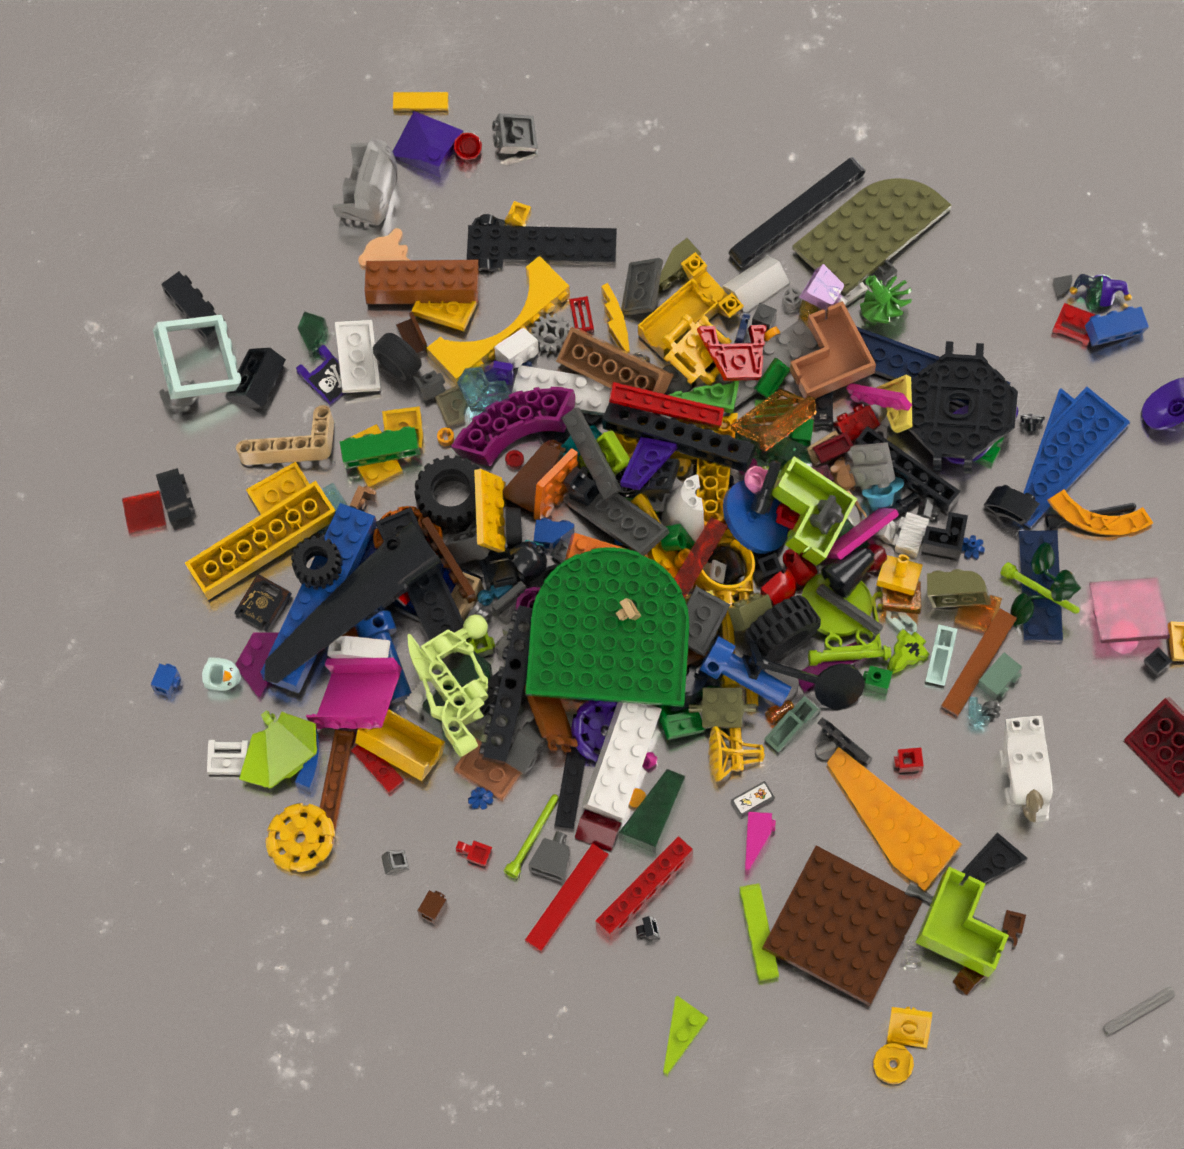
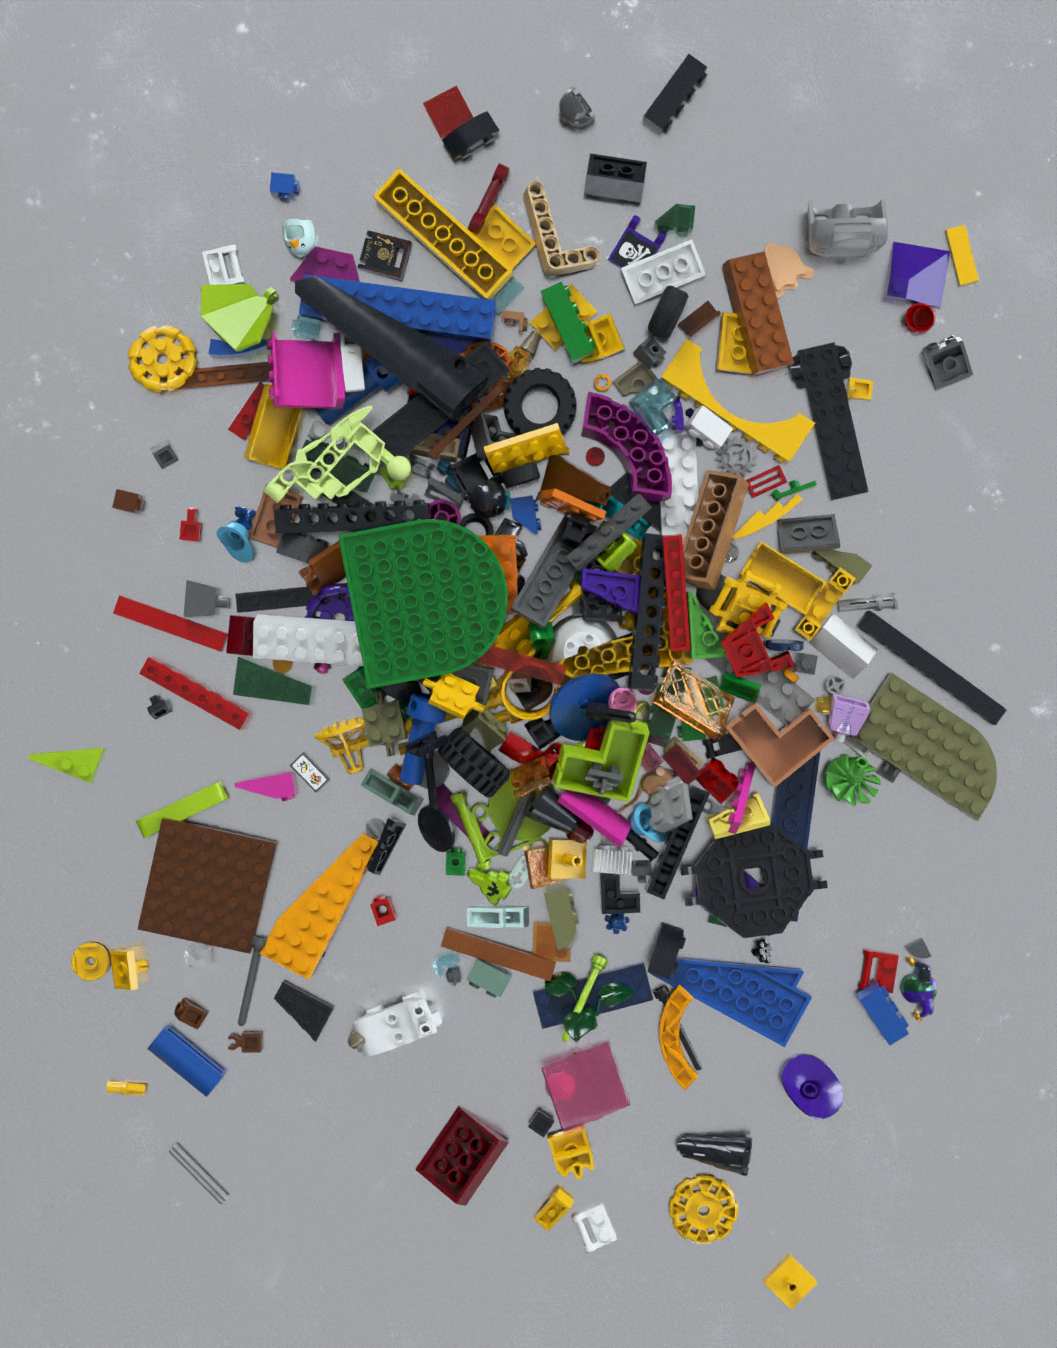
camera: 75 degrees right, 20 degrees up
light aqua window [153,315,241,399] -> none
black tyre [291,536,343,590] -> none
lime piece [503,794,559,879] -> none
tan tile [616,598,641,621] -> none
lime piece [915,866,1009,977] -> none
none -> yellow axle [107,1081,146,1096]
none -> blue brick [147,1025,226,1097]
none -> medium azure piece [216,520,254,562]
none -> clear light blue brick [291,315,322,341]
none -> yellow plate [422,673,485,720]
none -> dark red piece [468,163,510,235]
none -> clear yellow bracket [507,346,532,381]
none -> clear orange plate [510,756,551,798]
none -> dark tan cone [517,331,542,361]
none -> green piece [770,479,817,502]
none -> light grey pin [838,592,898,612]

